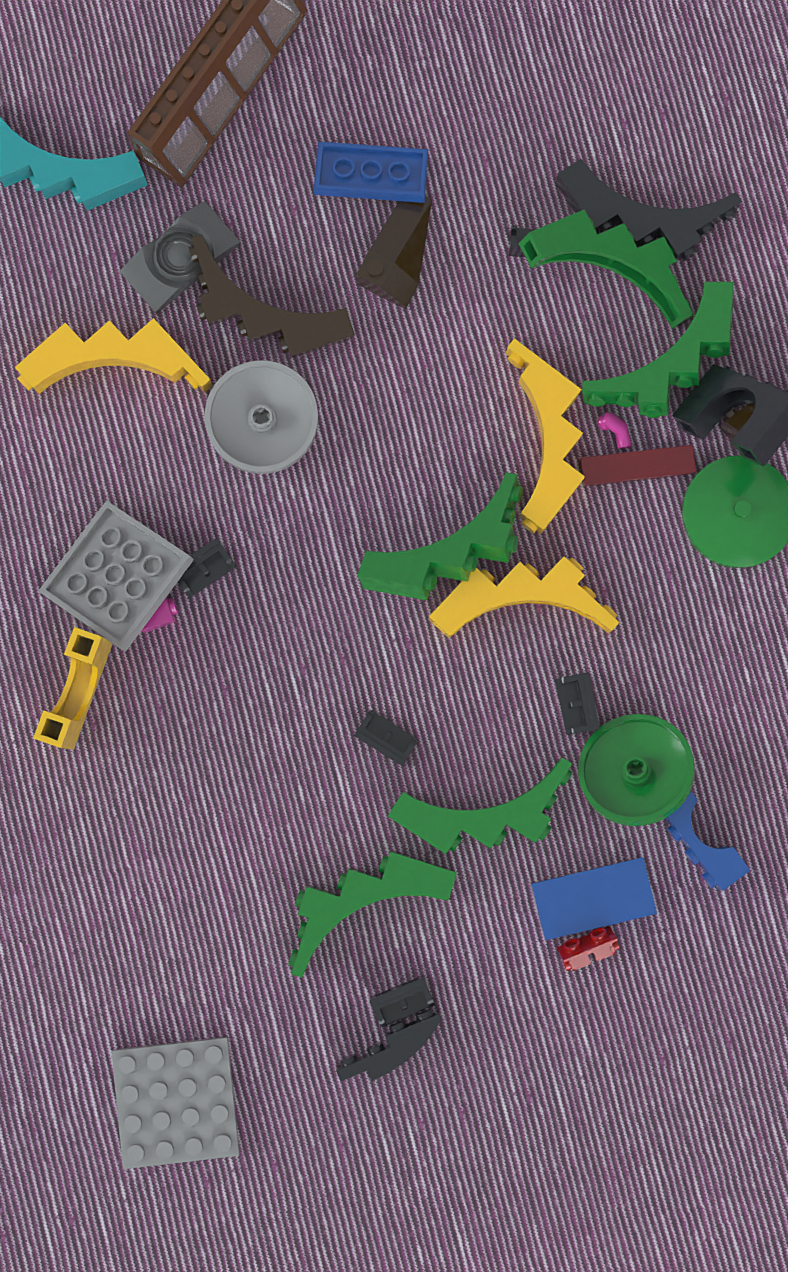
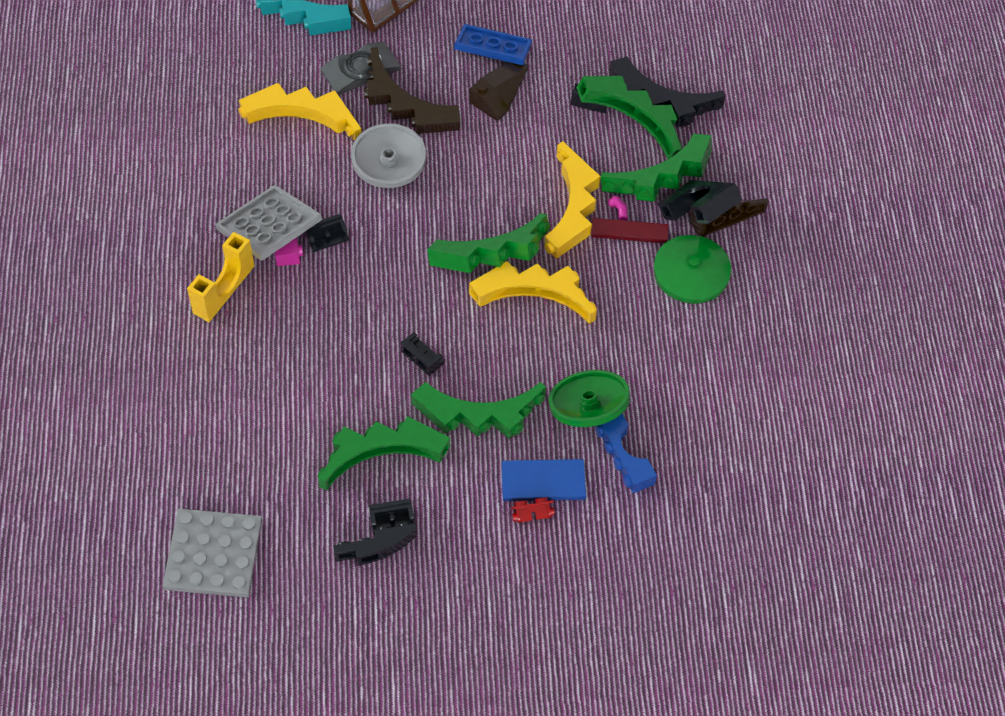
camera: 10 degrees right, 25 degrees down
black hinge [555,672,600,735] -> none

